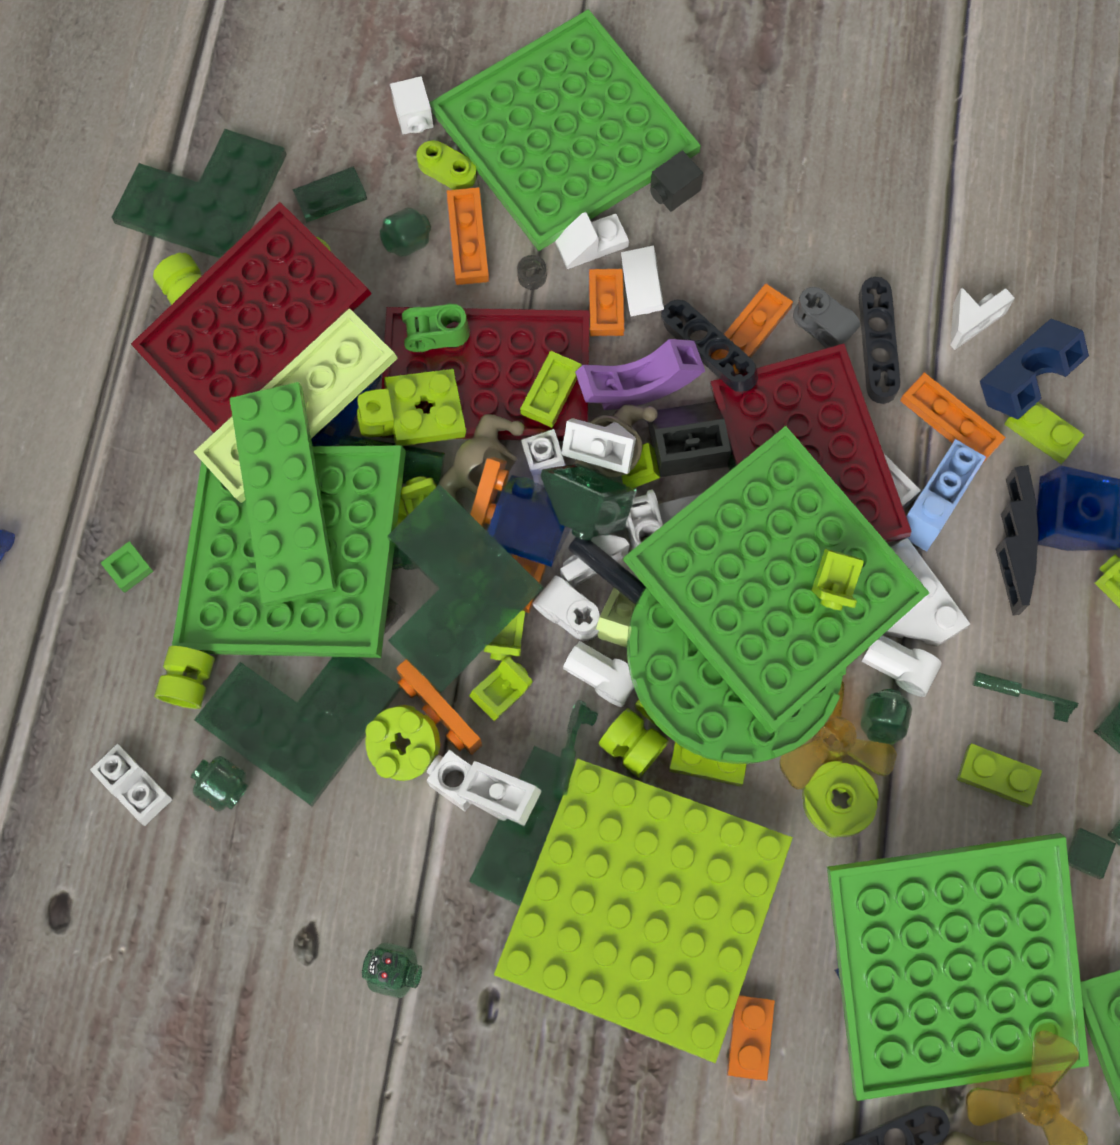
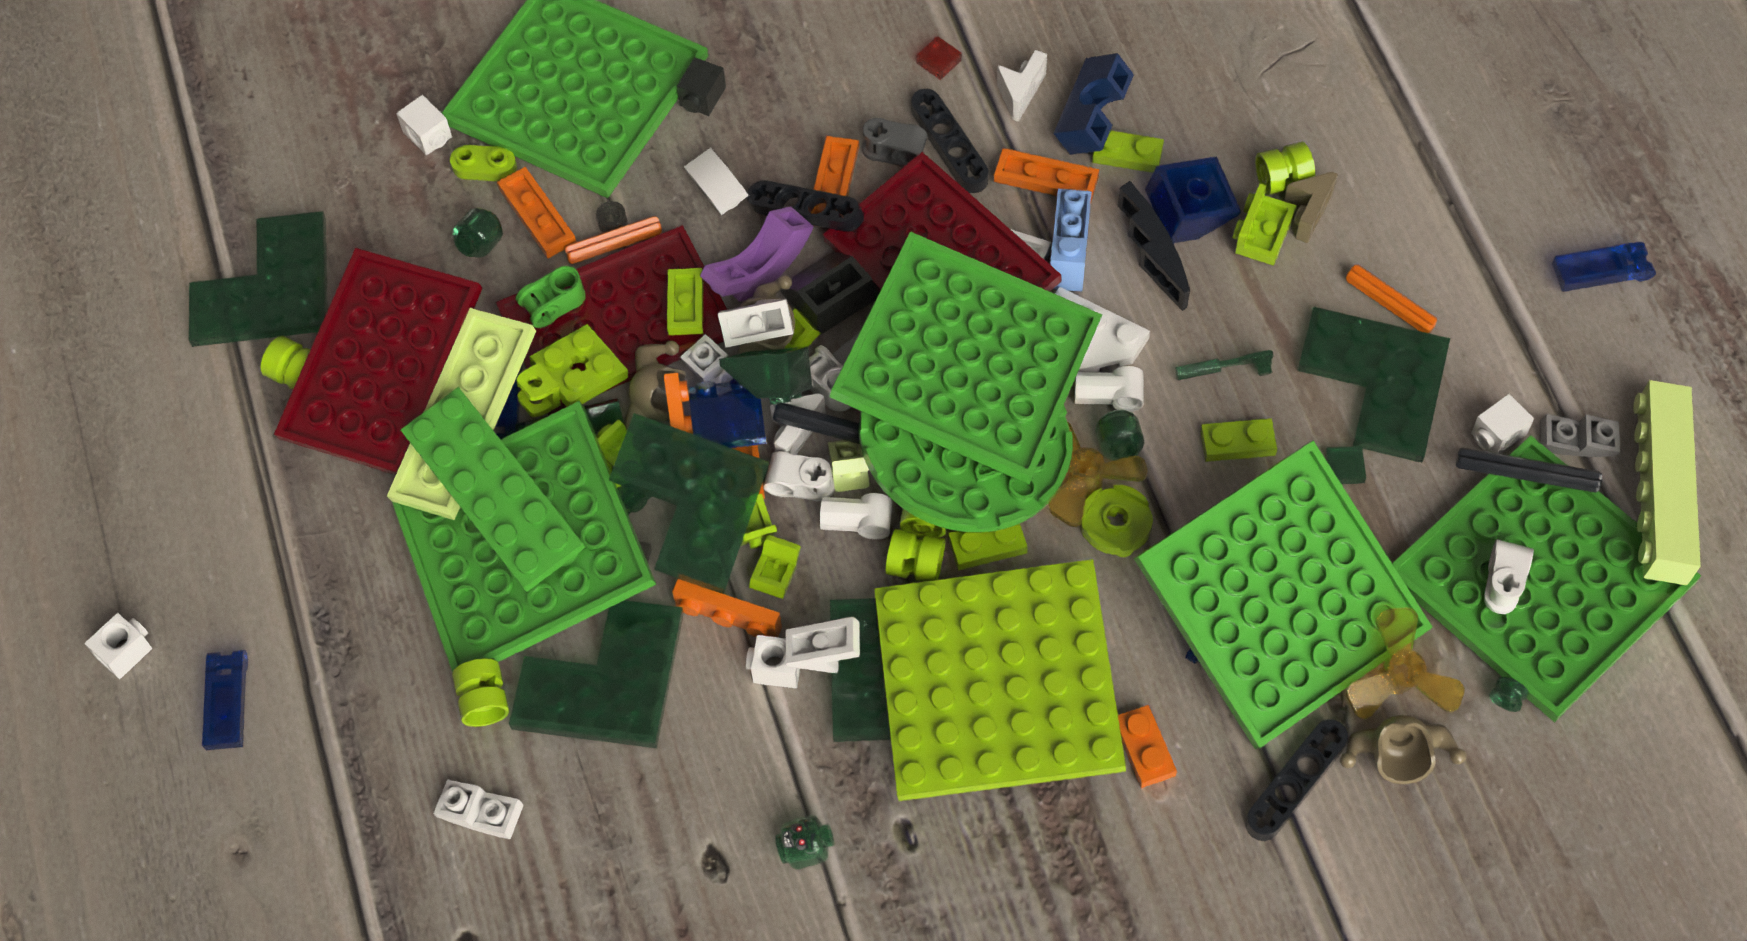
camera: 25 degrees left, 10 degrees down
bright green plate [101,541,154,593] -> none
clear green head [191,756,249,812] -> none
clear green plate [293,166,367,223] -> none
lime plate [365,705,440,781] -> none
clear green piece [552,700,598,796] -> none
white slope [555,212,629,269] -> none
orange plate [589,269,624,336] -> none
lime bracket [811,548,864,611] -> none
none -> orange axle [564,216,662,264]
none -> clear red plate [916,36,962,80]

